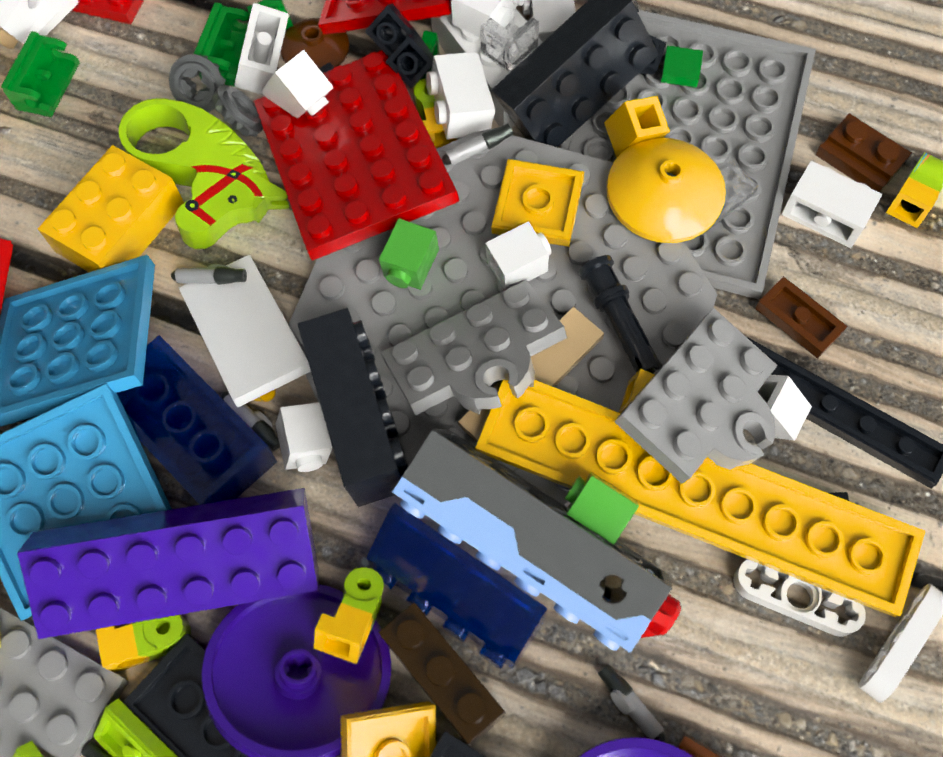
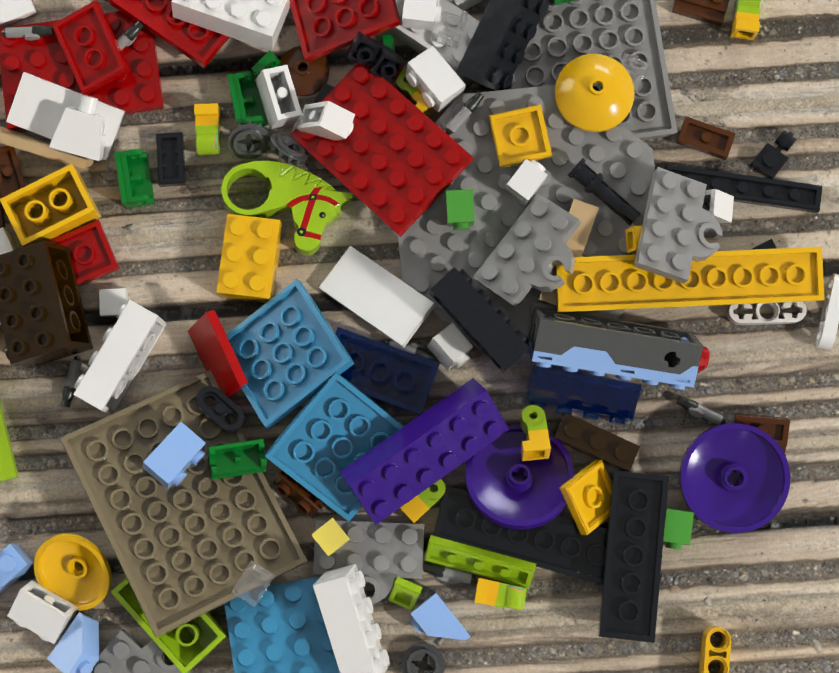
camera: 25 degrees left, 15 degrees up
piece [171,264,247,285] -> none
bright green brick [564,472,639,545] -> none
yellow brick [604,96,670,157] -> none
white brick [781,161,882,248] -> none
none -> black plate [156,132,186,187]
none -> leg [194,103,221,155]
none -> black plate [750,130,797,179]

